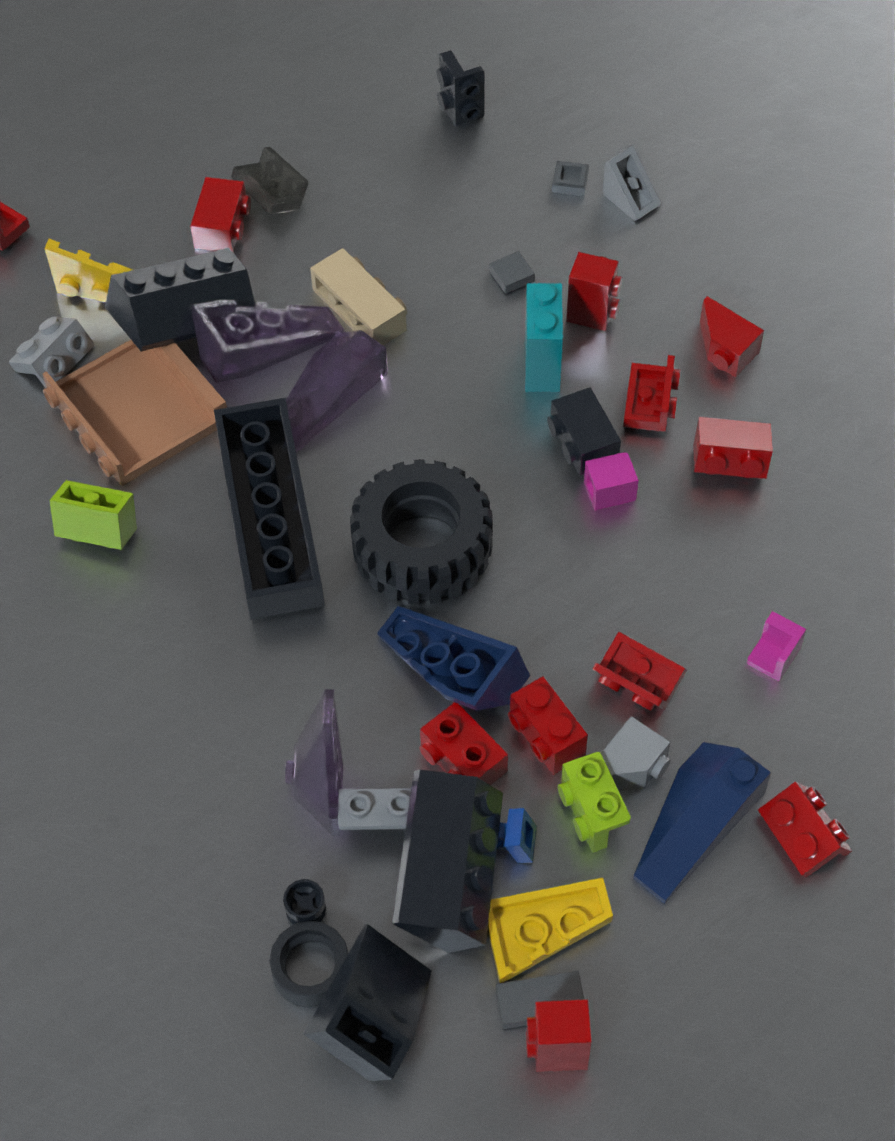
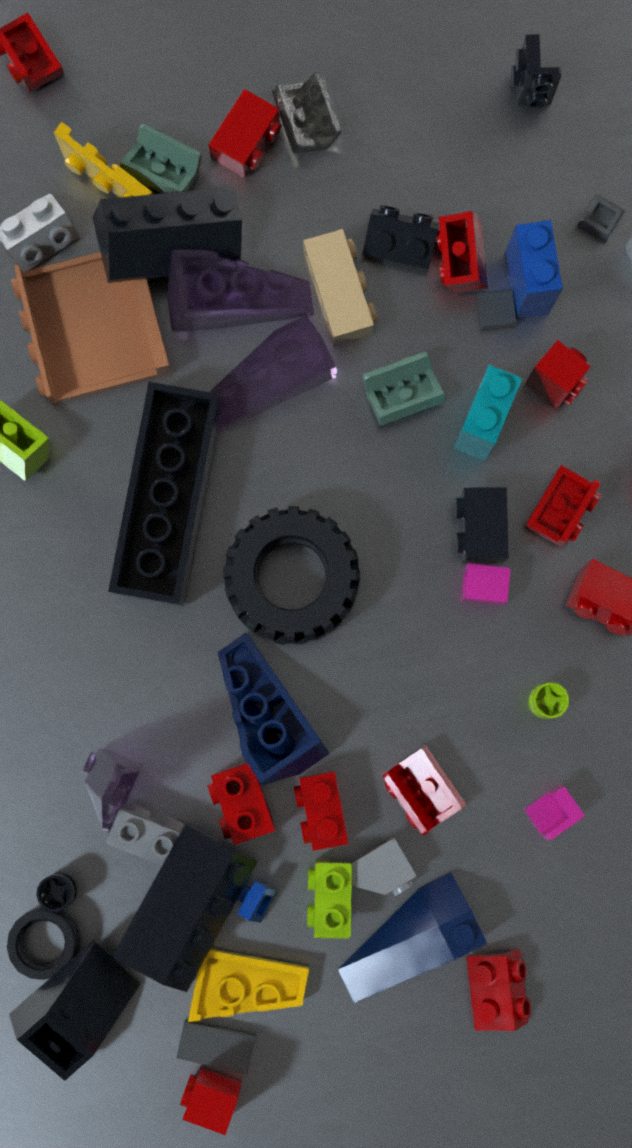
camera: 20 degrees right, 25 degrees up
none -> sand green bracket [120,124,202,194]
none -> black bracket [362,205,439,269]
none -> sand green bracket [363,351,445,426]
none -> red brick [437,211,488,294]
none -> blue brick [504,220,563,319]
none -> lime wheel [528,682,569,719]

